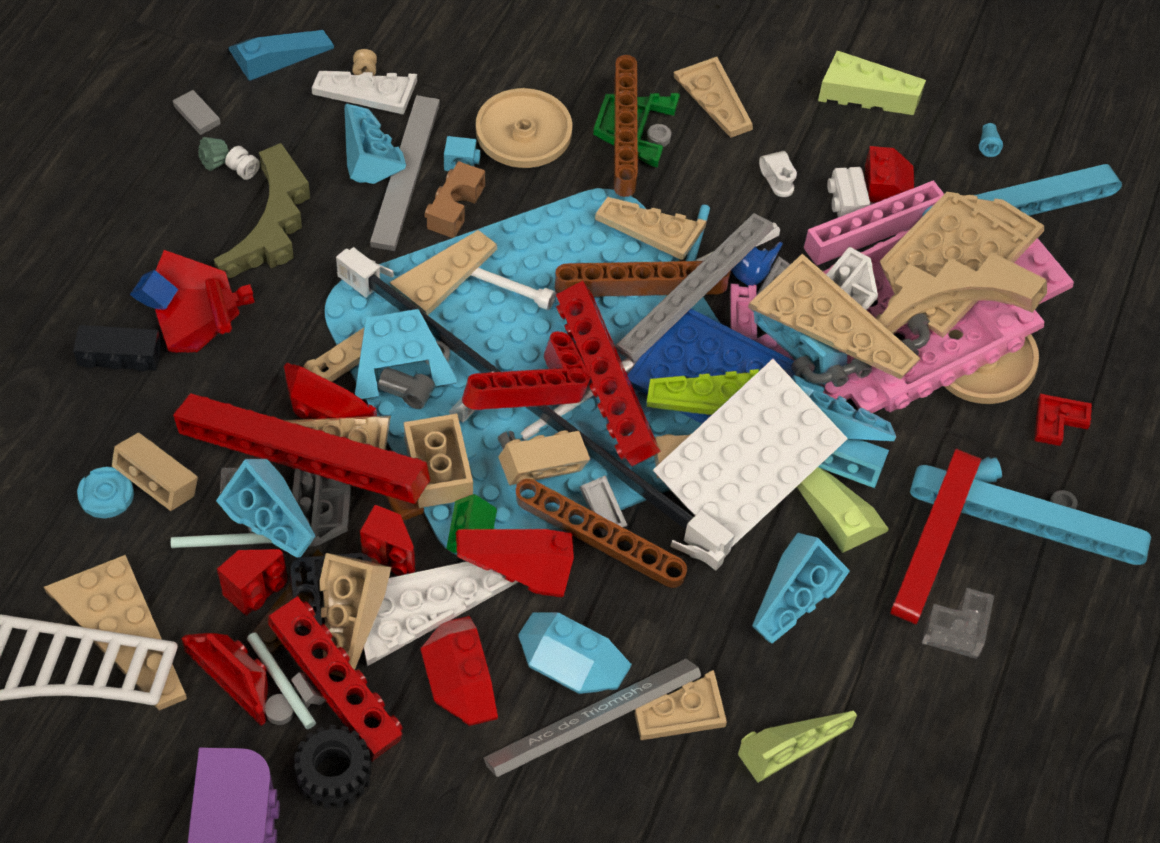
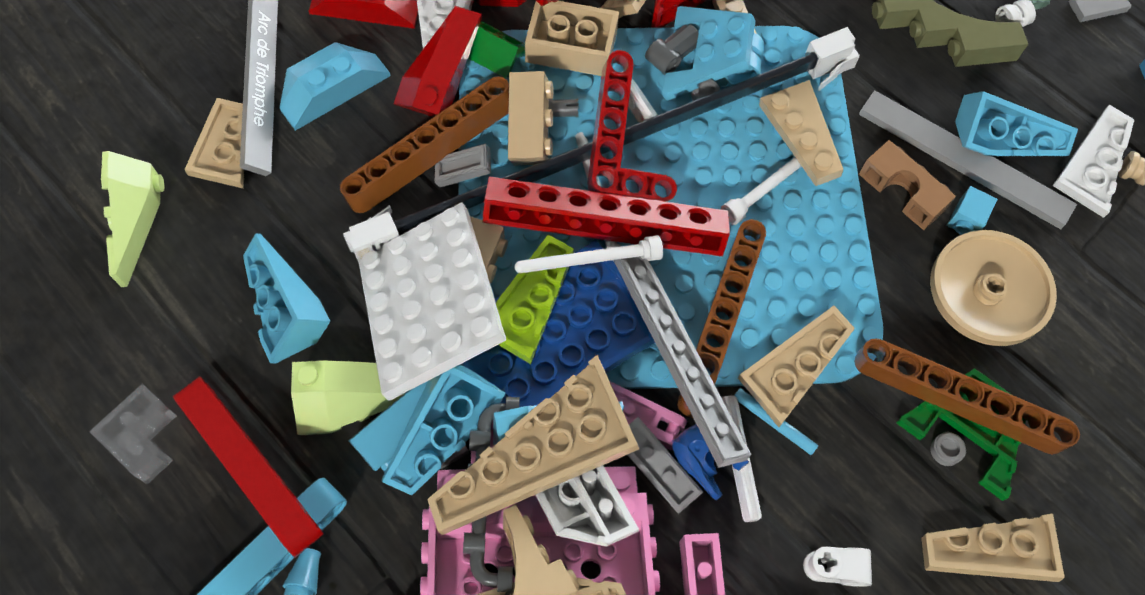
camera: 115 degrees right, 10 degrees up
none -> white piece [514,235,663,273]

